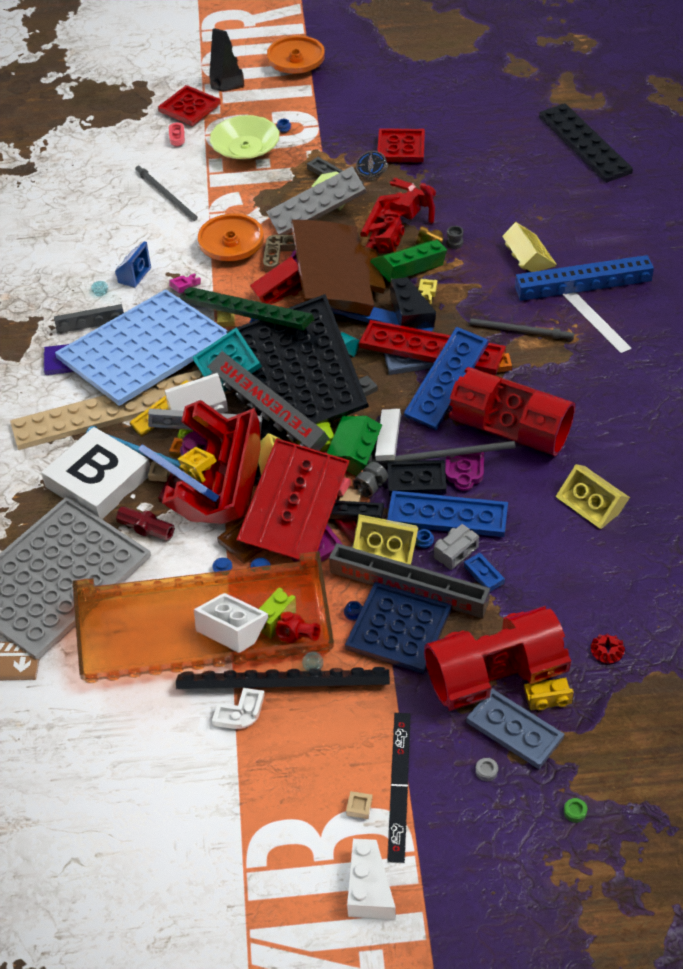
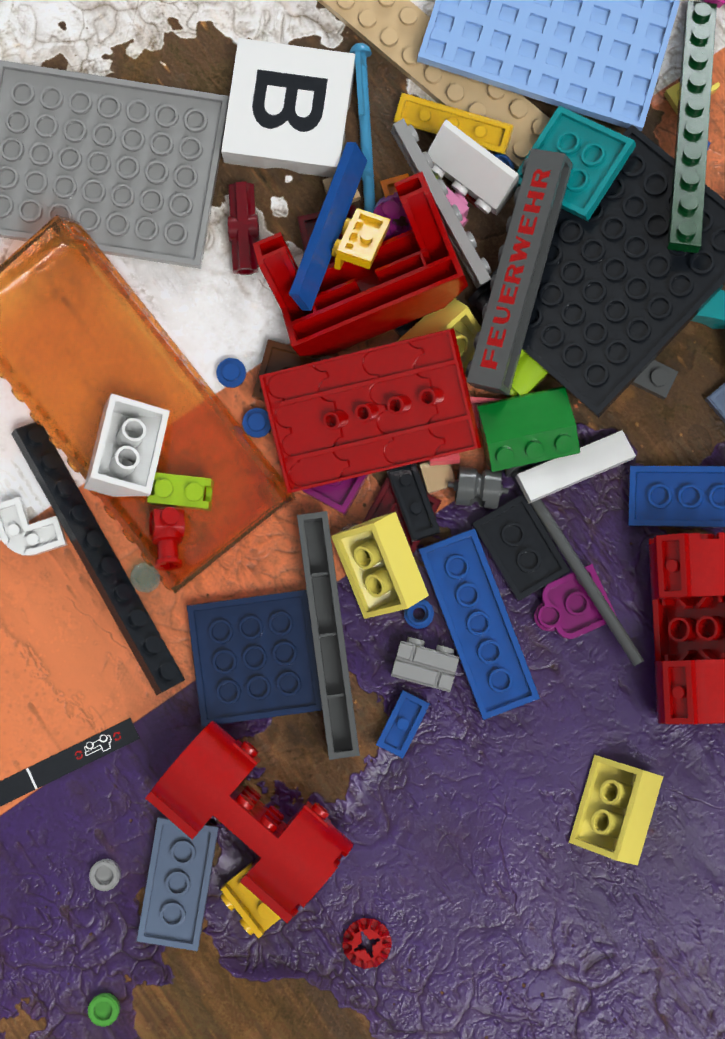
camera: 55 degrees right, 35 degrees up
clear blue plate [344,601,363,621] -> none

